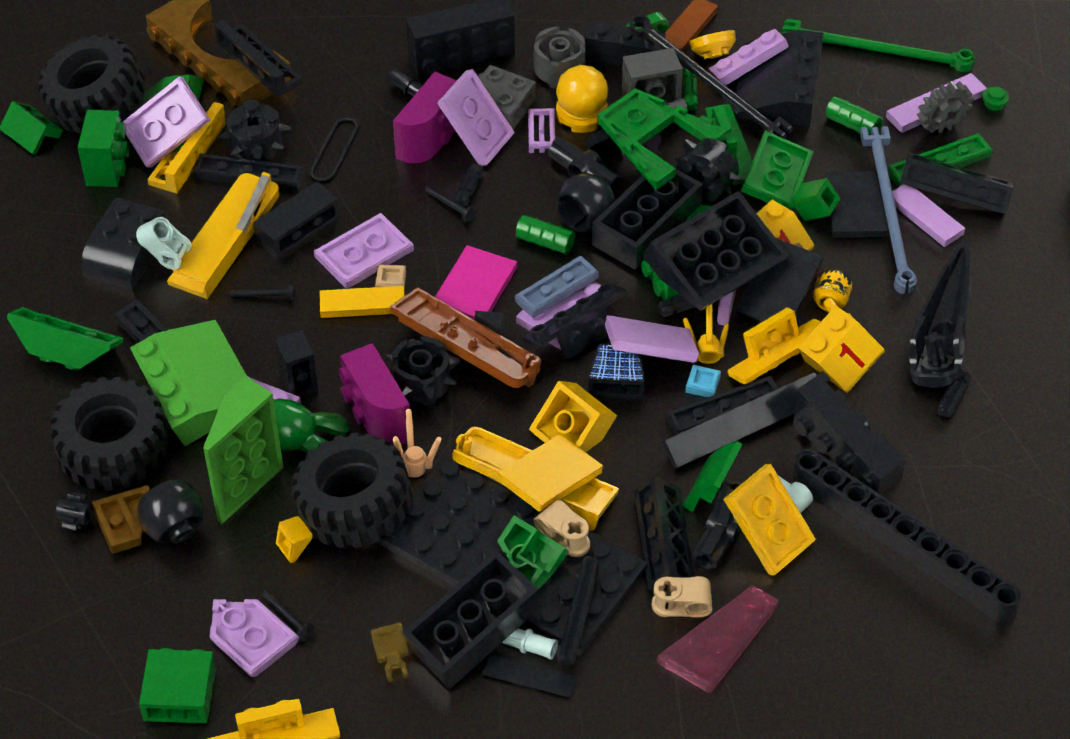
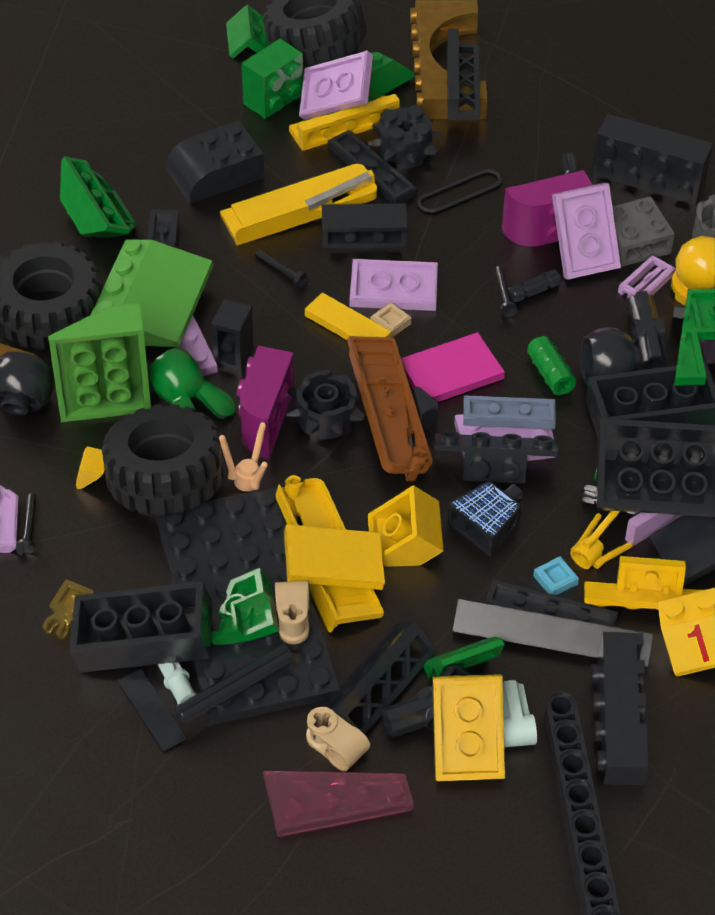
camera: 40 degrees right, 0 degrees up
light aqua piece [136,217,192,270] -> none
lavender tile [605,315,699,363] -> none

